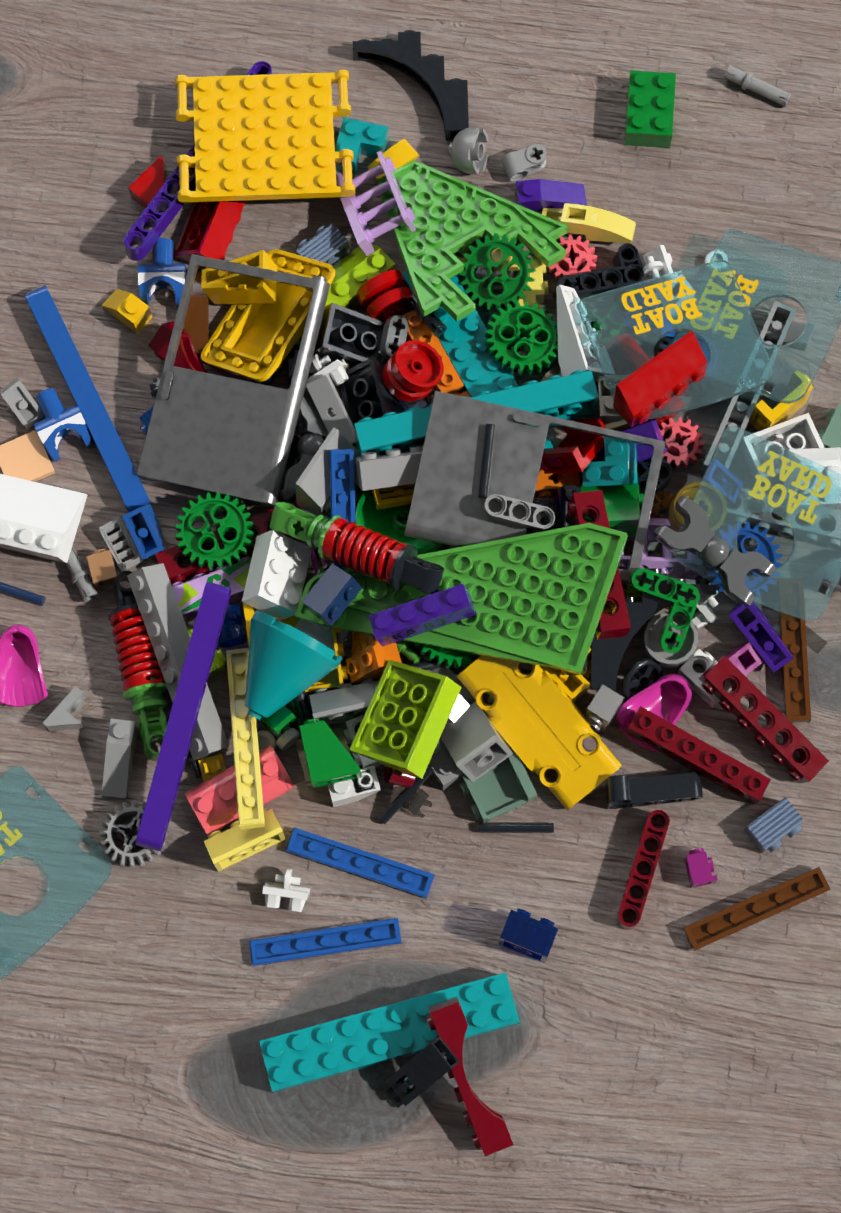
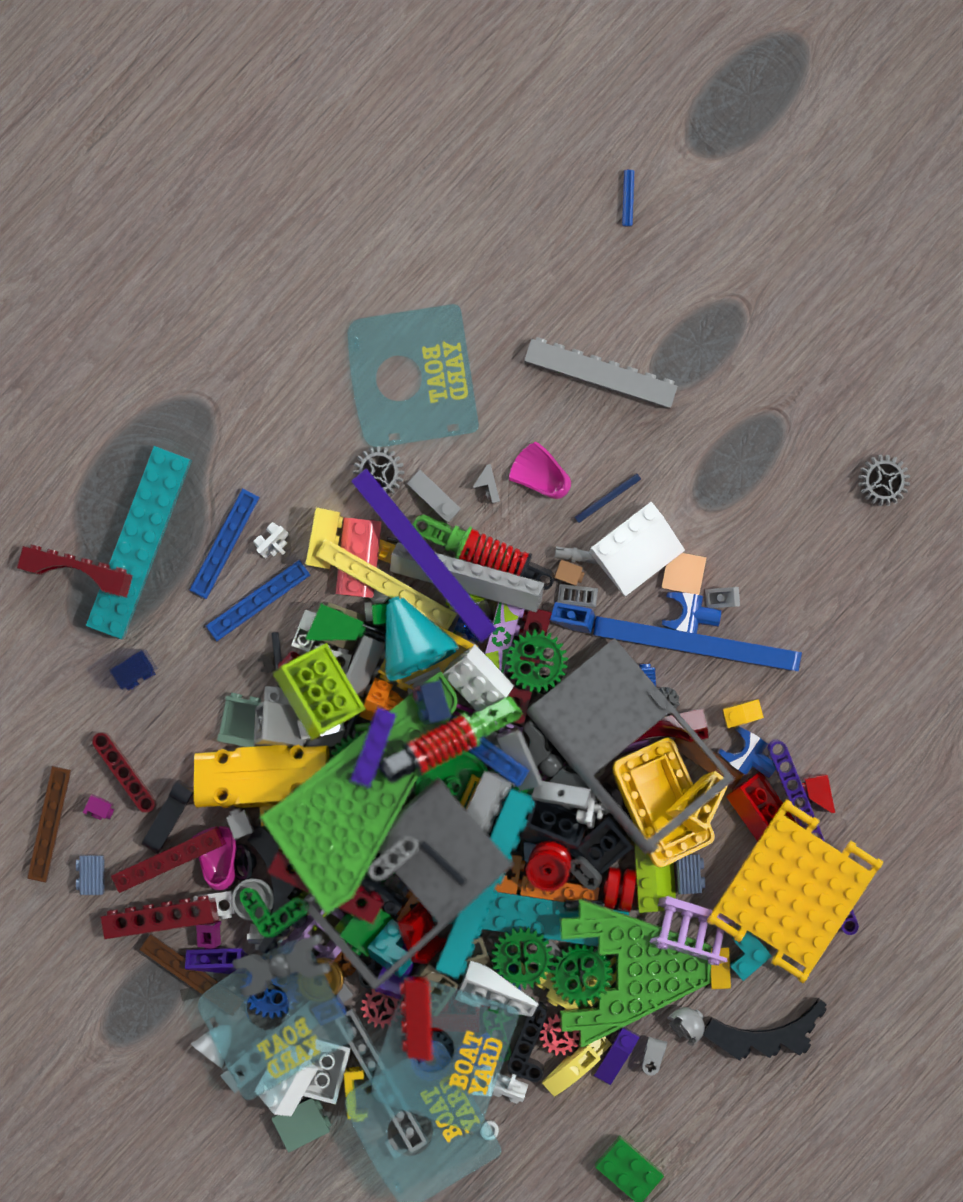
camera: 125 degrees right, 15 degrees up
black hinge [383,1036,460,1108] -> none
black bar [479,823,554,833] -> none

